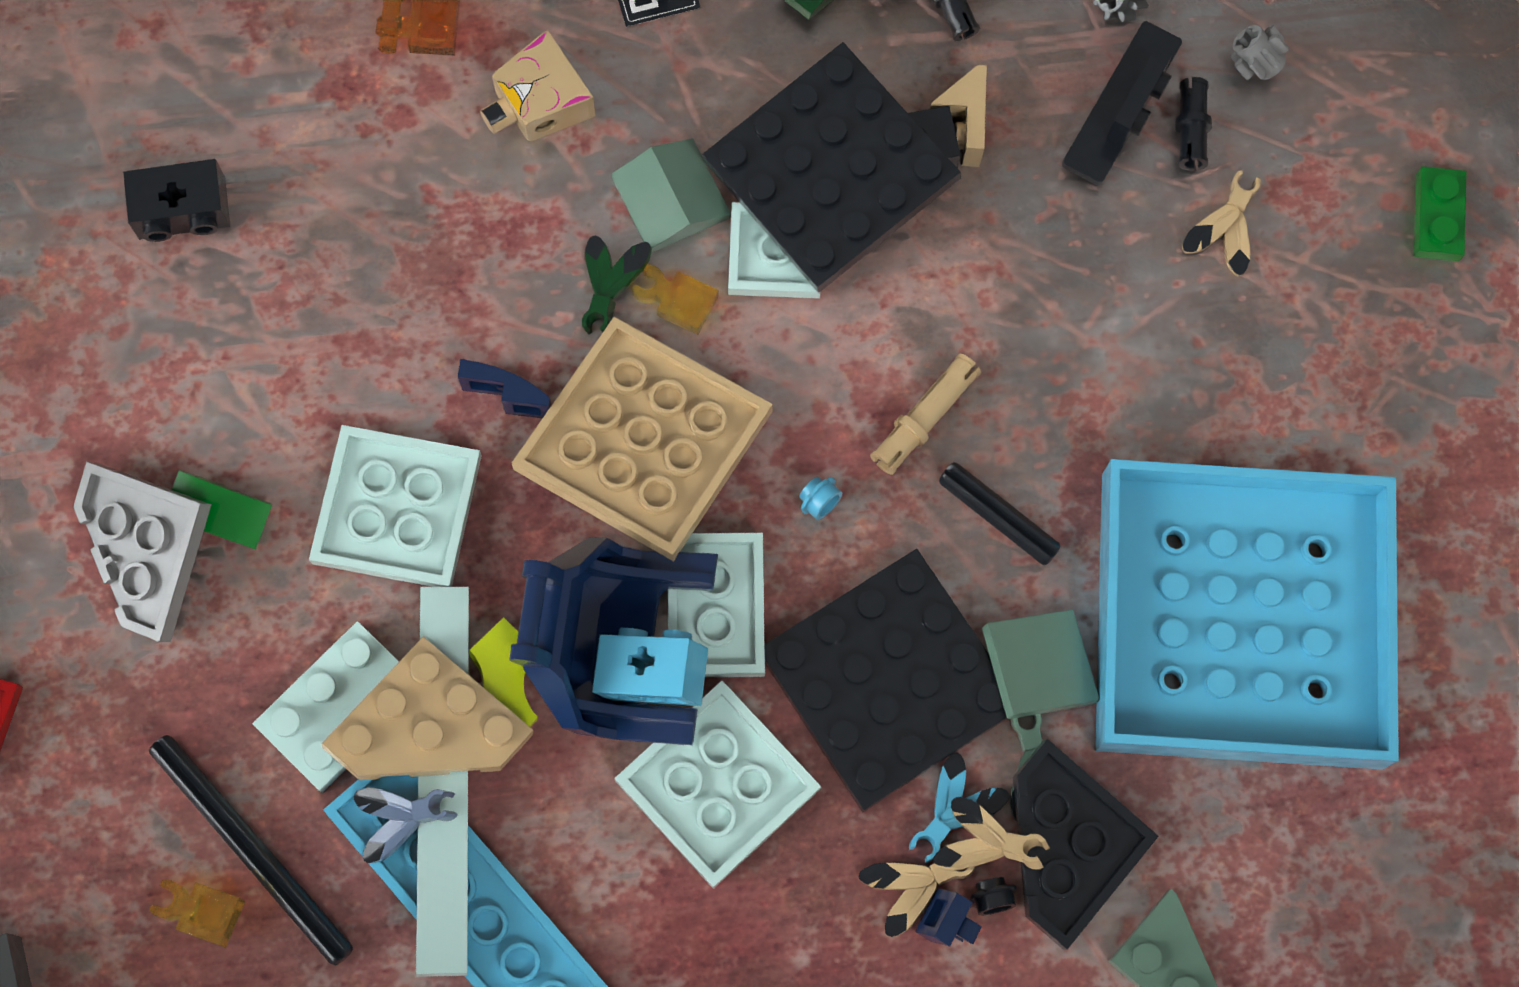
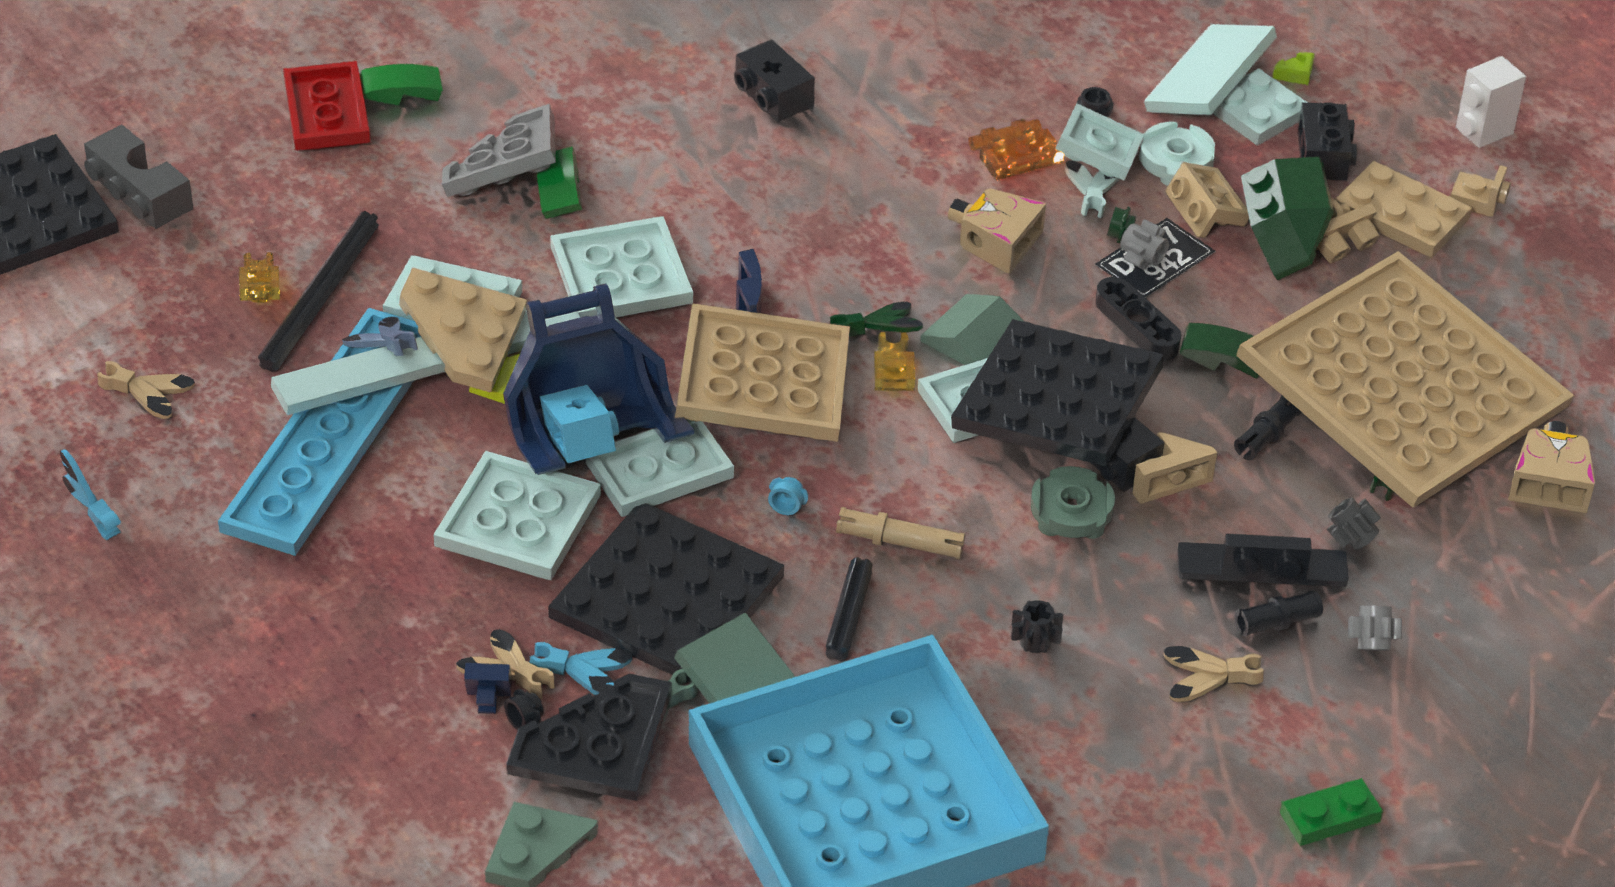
camera: 65 degrees right, 30 degrees down
tan piece [933,797,1050,870] -> none
none -> black gear [1011,600,1063,653]
none -> sand green plate [1030,466,1115,539]
none -> black beam [1095,277,1182,361]

